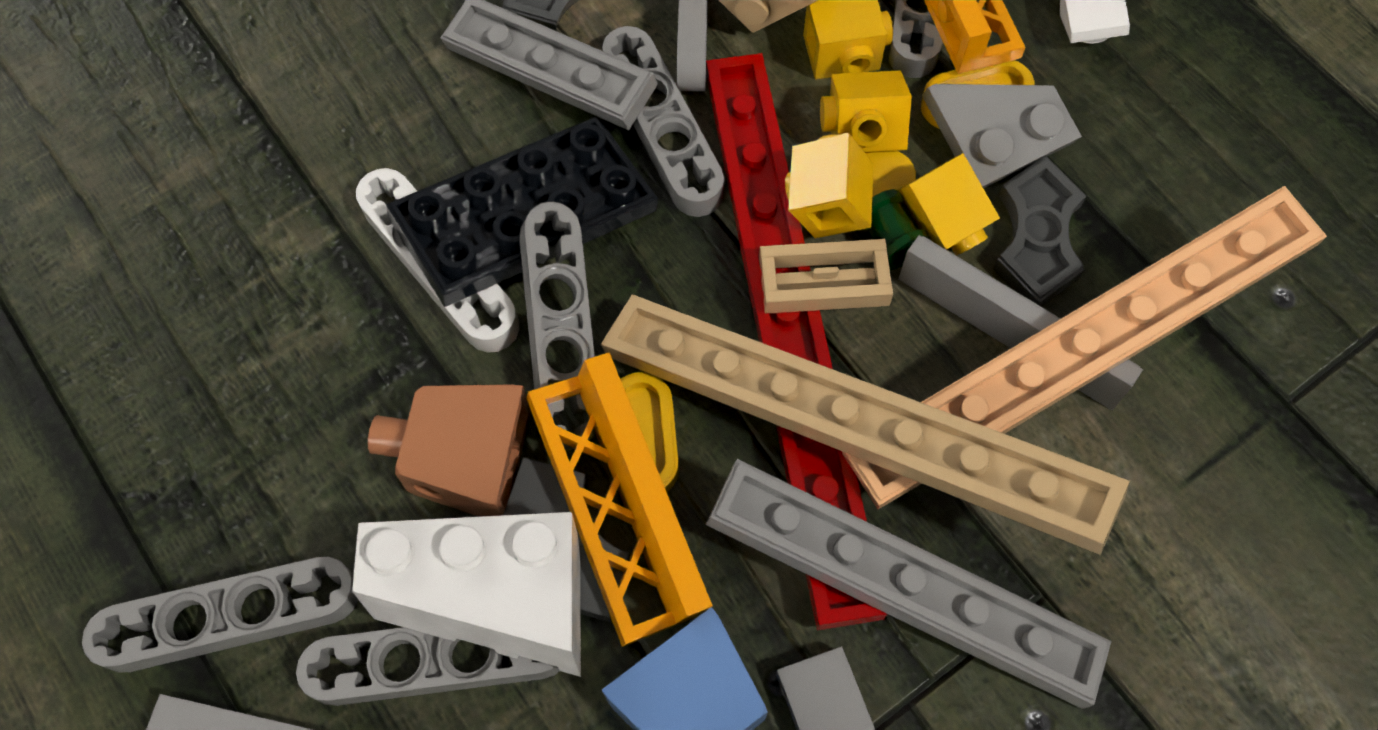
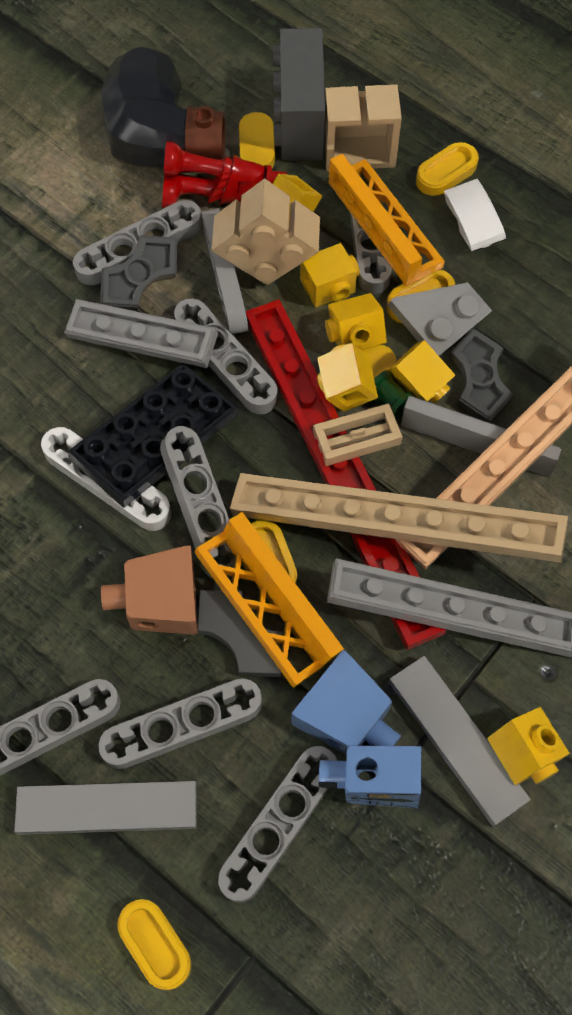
camera: 15 degrees left, 0 degrees up
white wedge [352,512,581,677] -> none

